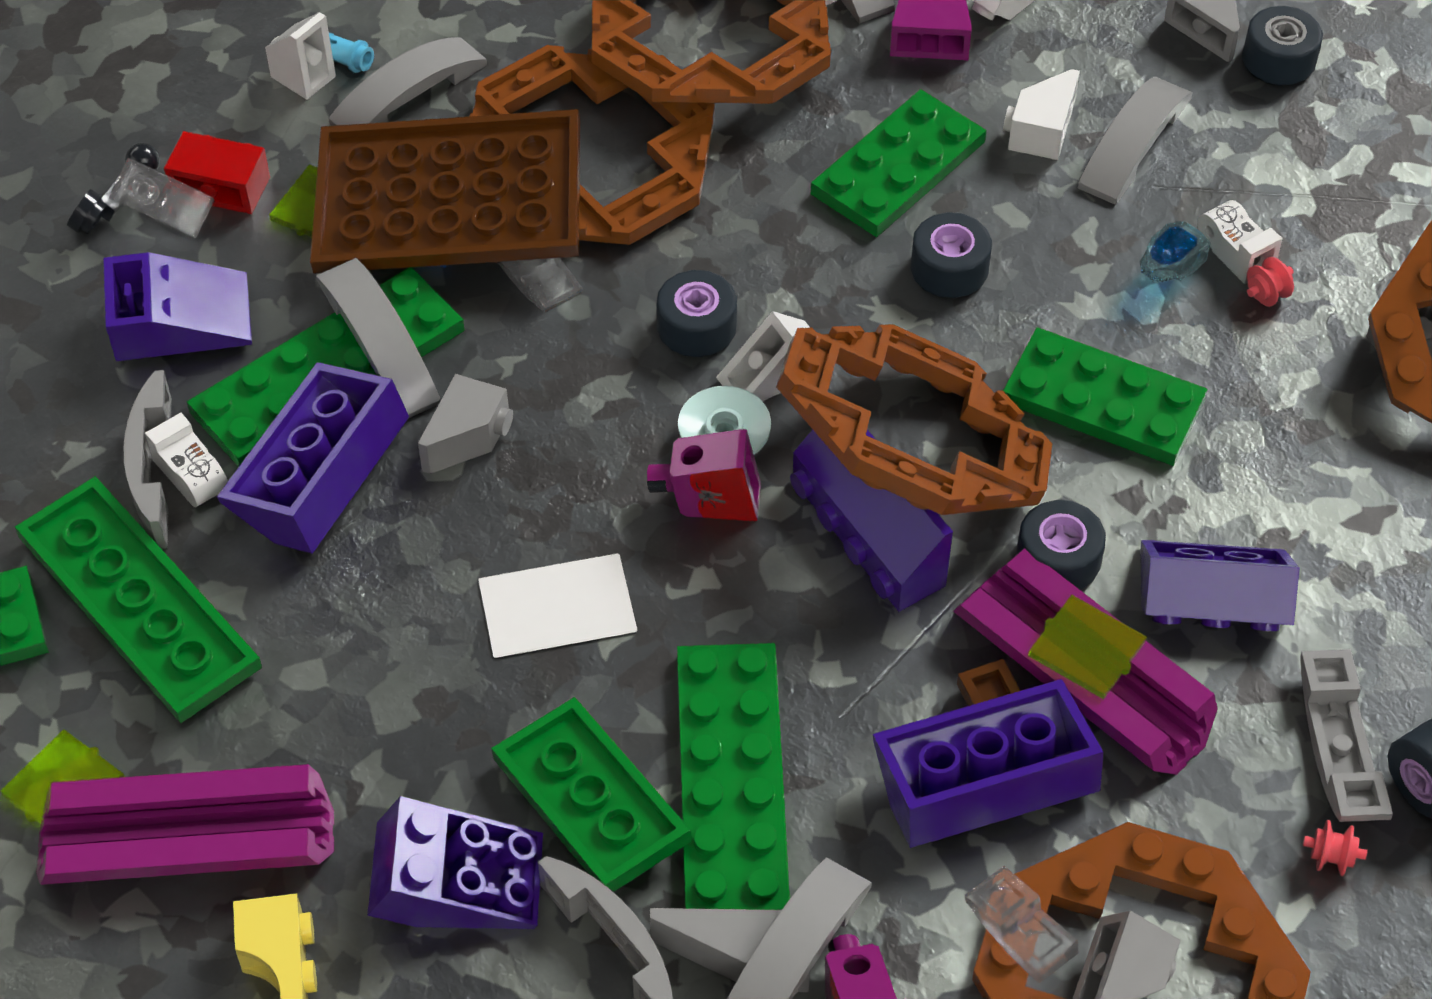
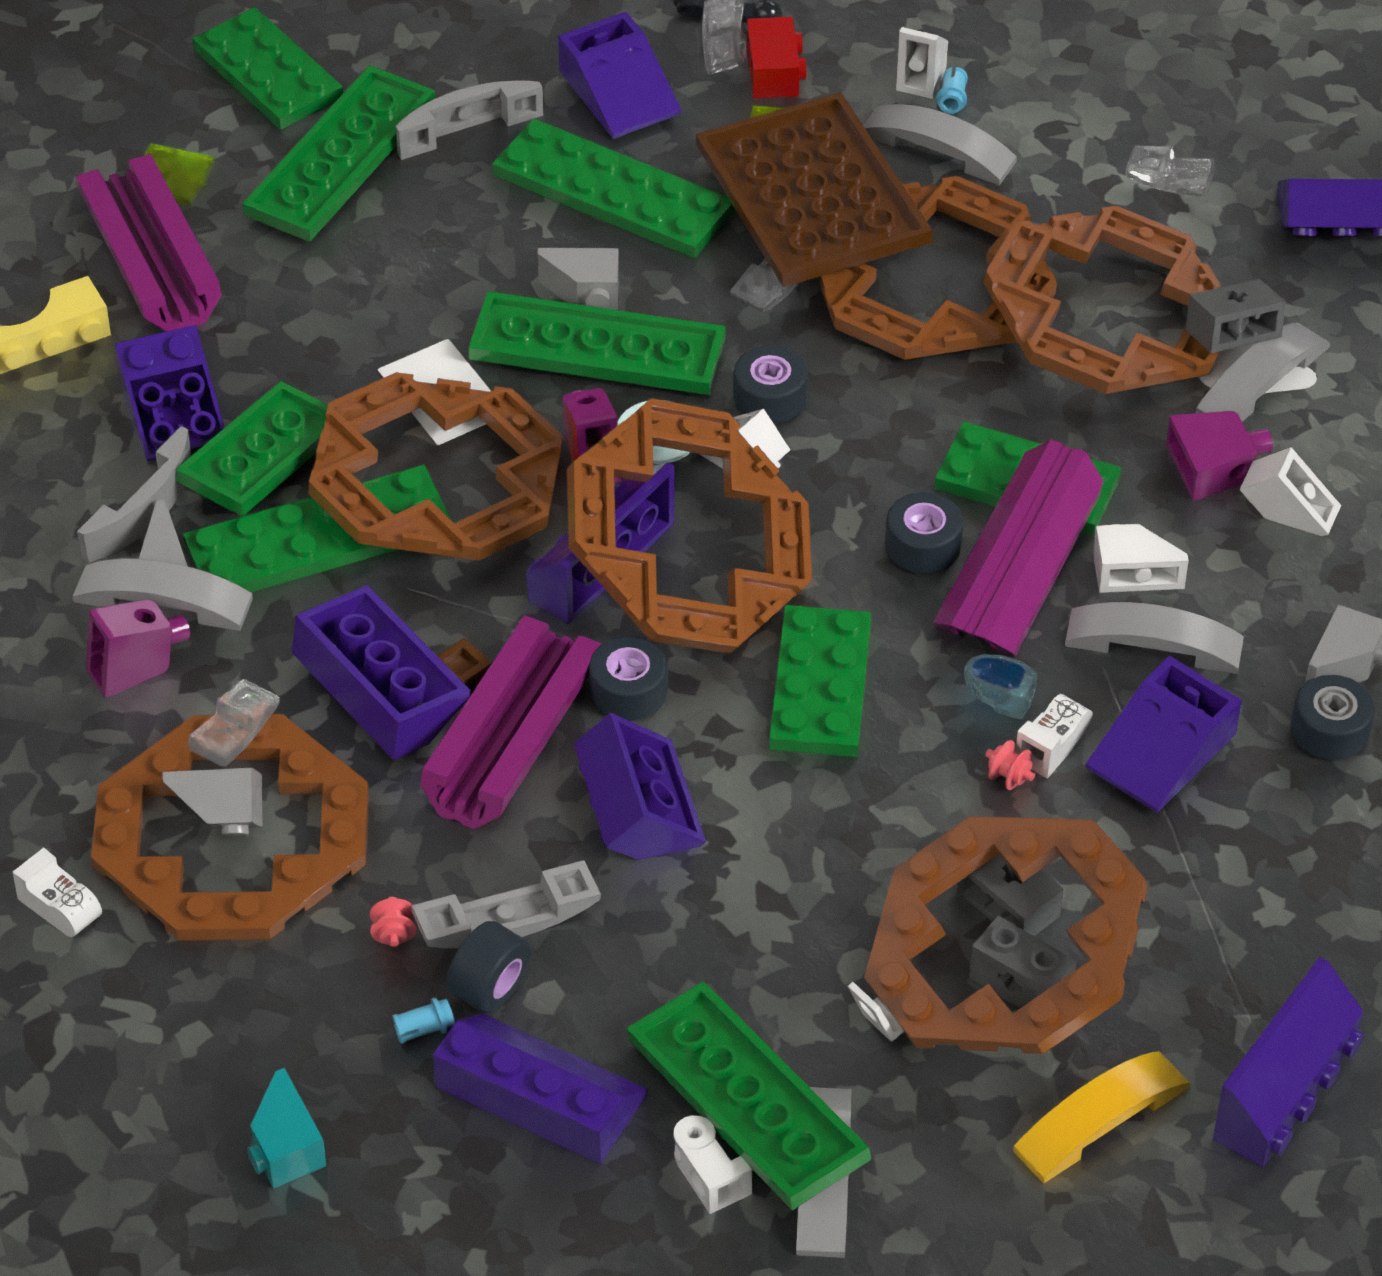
camera: 70 degrees right, 5 degrees down
white leg [145,412,228,508] -> none
dark purple slope [217,362,409,554] -> none
light grey slope [316,258,441,418] -> none
clear neon green piece [1028,595,1147,699] -> none
none -> dark orange plate [308,372,563,561]
none -> green plate [468,291,726,395]
none -> magenta piece [933,439,1103,657]
none -> dark purple slope [1085,656,1242,813]

